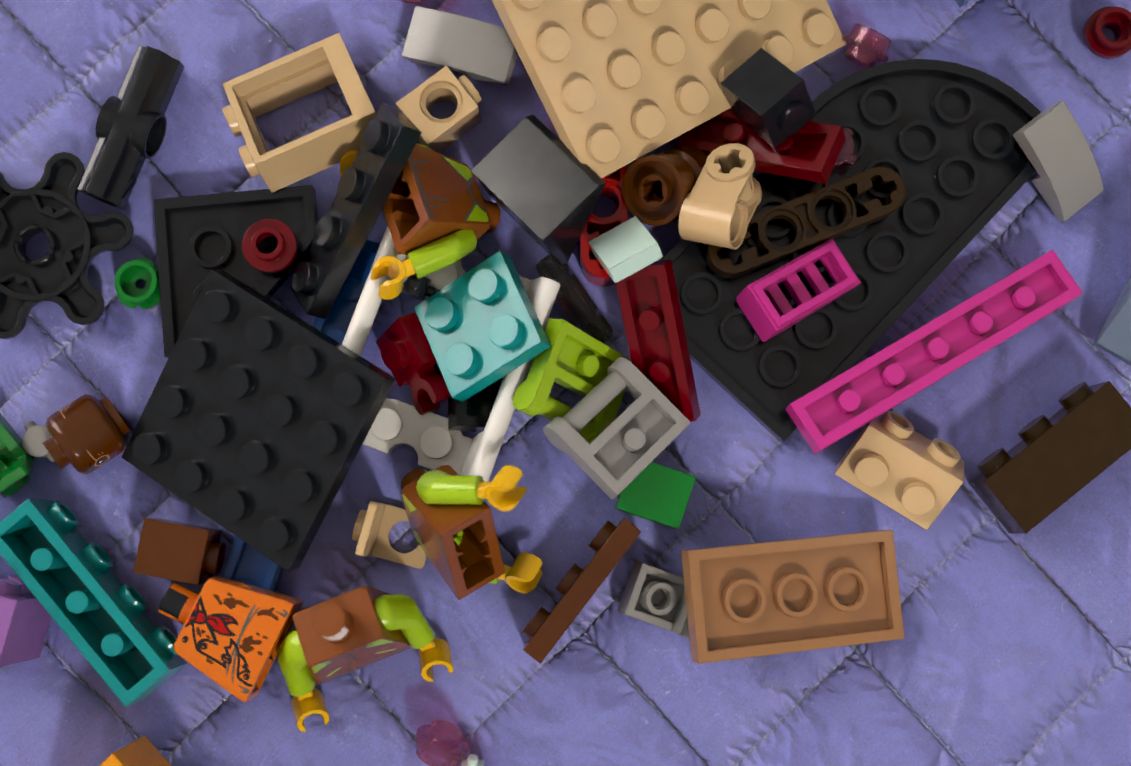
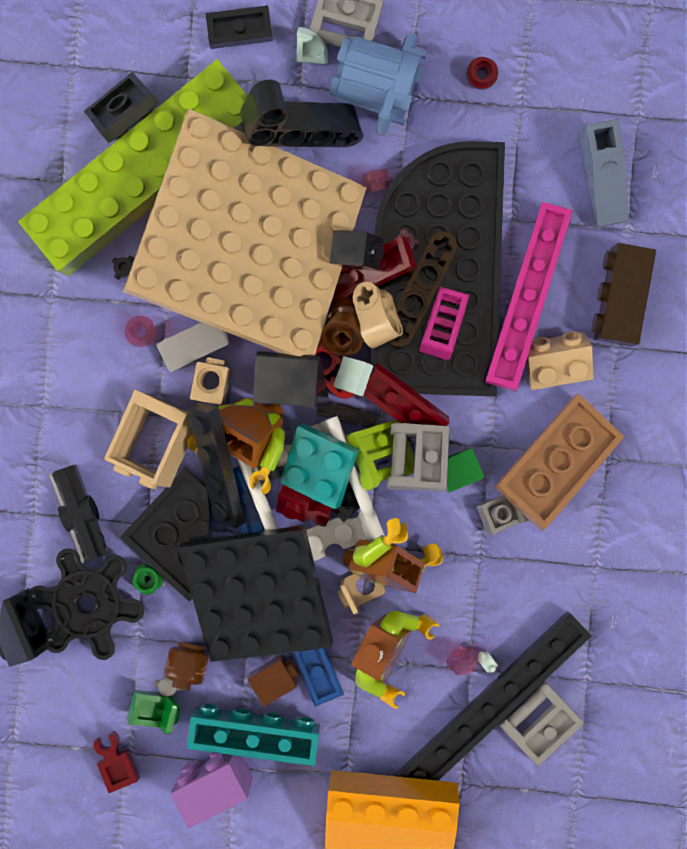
camera: 45 degrees left, 5 degrees up
orange torso [158,576,304,702] -> none
dark red plate [242,219,297,273] -> none
reddish brown plate [522,518,642,664] -> none
light grey slope [1013,101,1104,222] -> none

